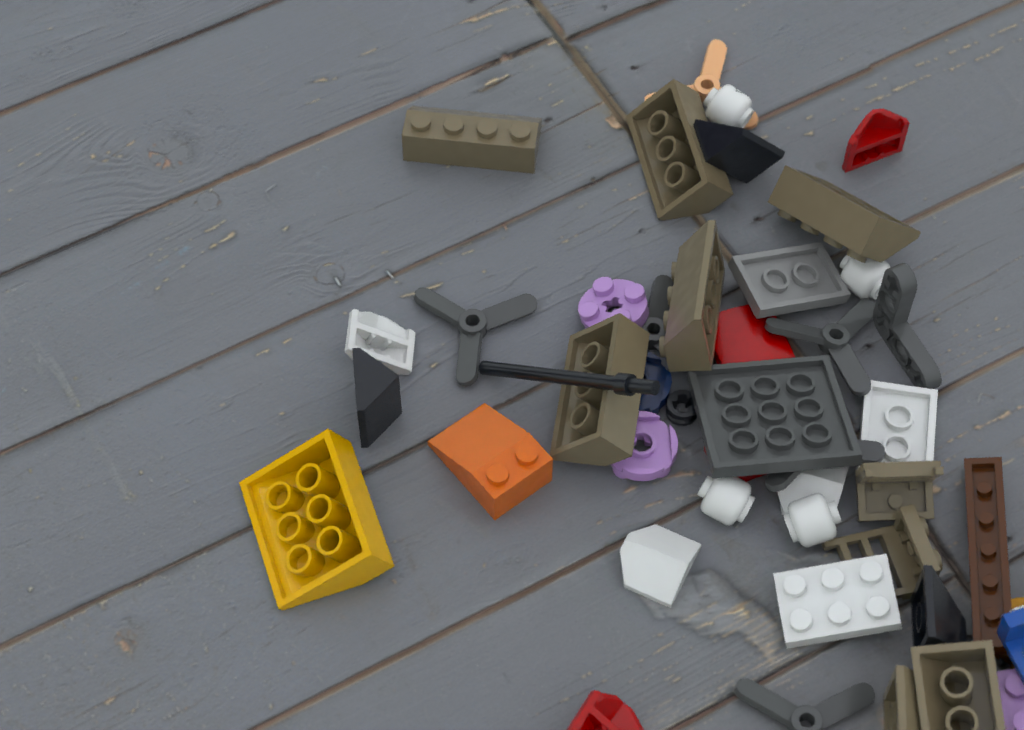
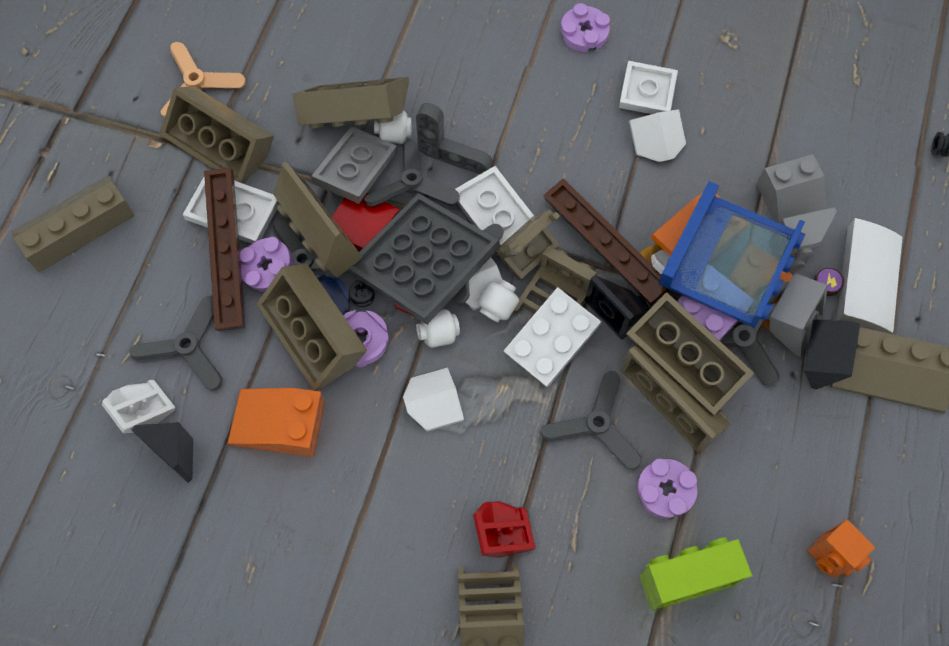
camera: 45 degrees left, 10 degrees up
yellow slope [239,429,394,611] -> none
black bar [479,361,660,396] -> none
black slope [693,119,785,184] -> none
white head [703,84,754,128] -> none
red slope [842,108,910,173] -> none
none -> white plate [183,177,280,244]
none -> reddish brown plate [204,167,245,331]

